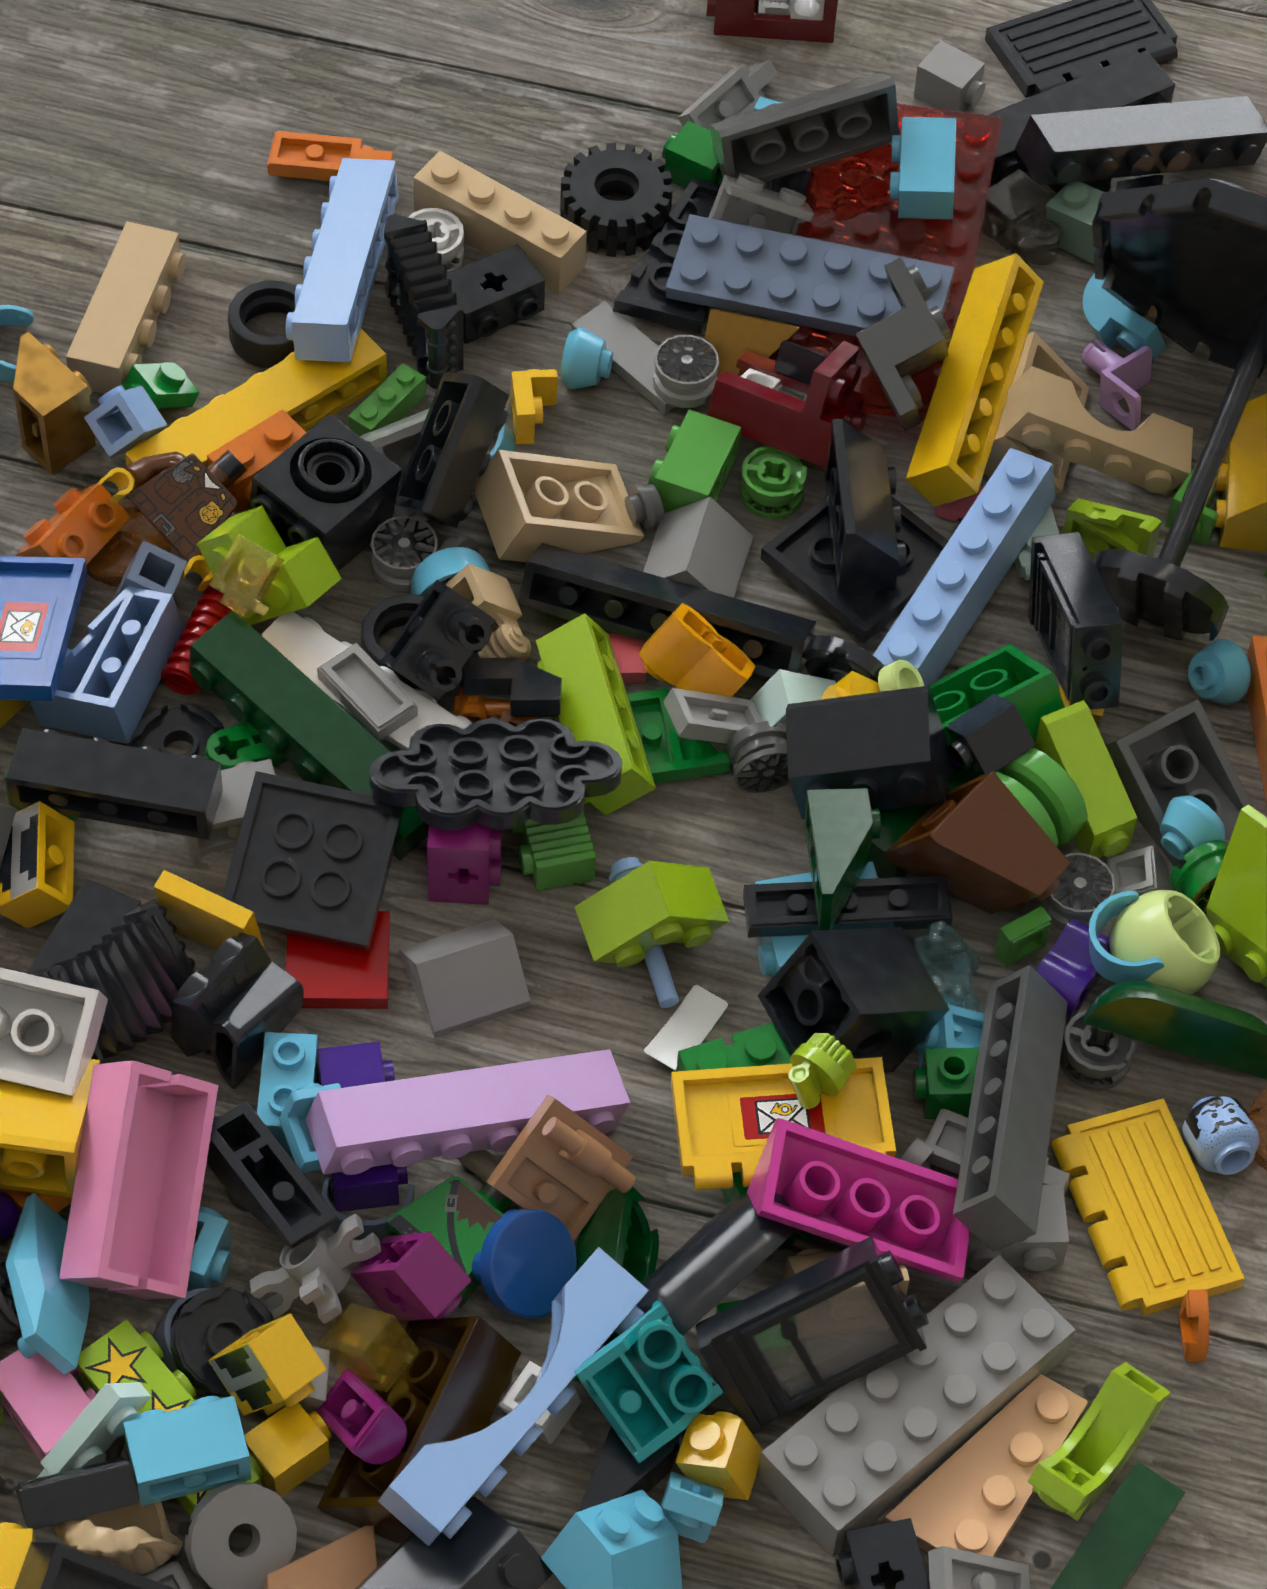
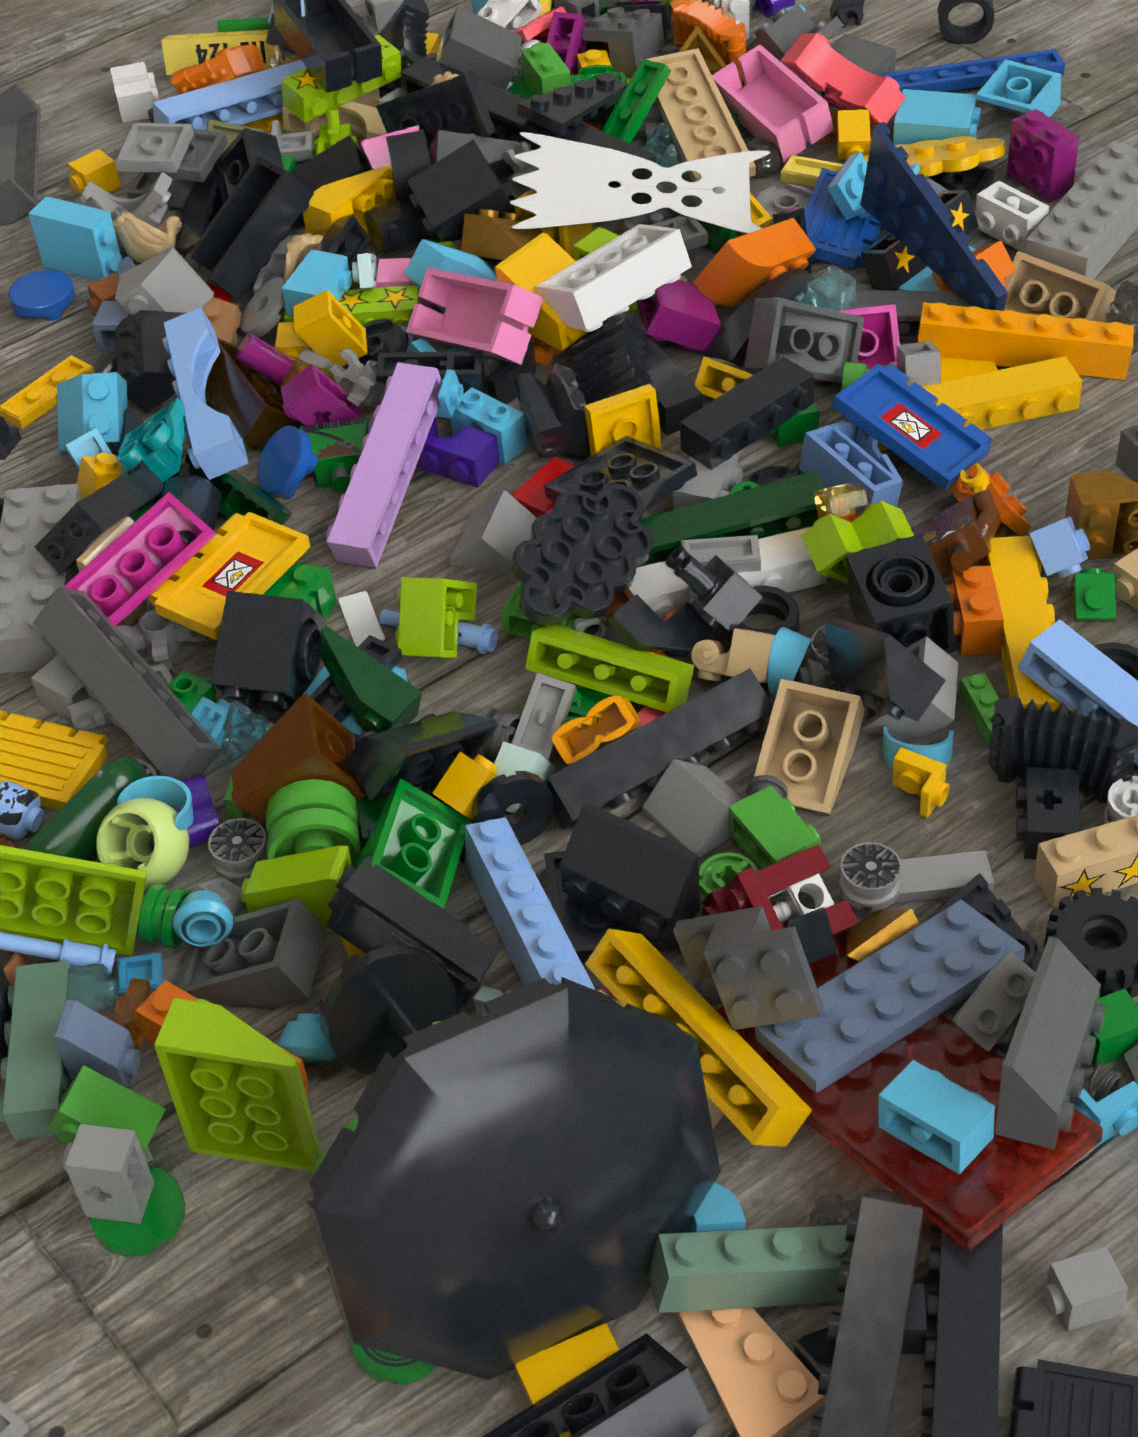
camera: 135 degrees right, 10 degrees down
sand blue brick [113,540,187,600] -> none
medium nougat plate [486,1094,636,1242] -> none
medium azure cone [561,327,613,390] -> none
lime piece [788,1033,857,1109] -> none
yellowish green tile [878,660,924,692] -> none
black brick [945,694,1036,775] -> none

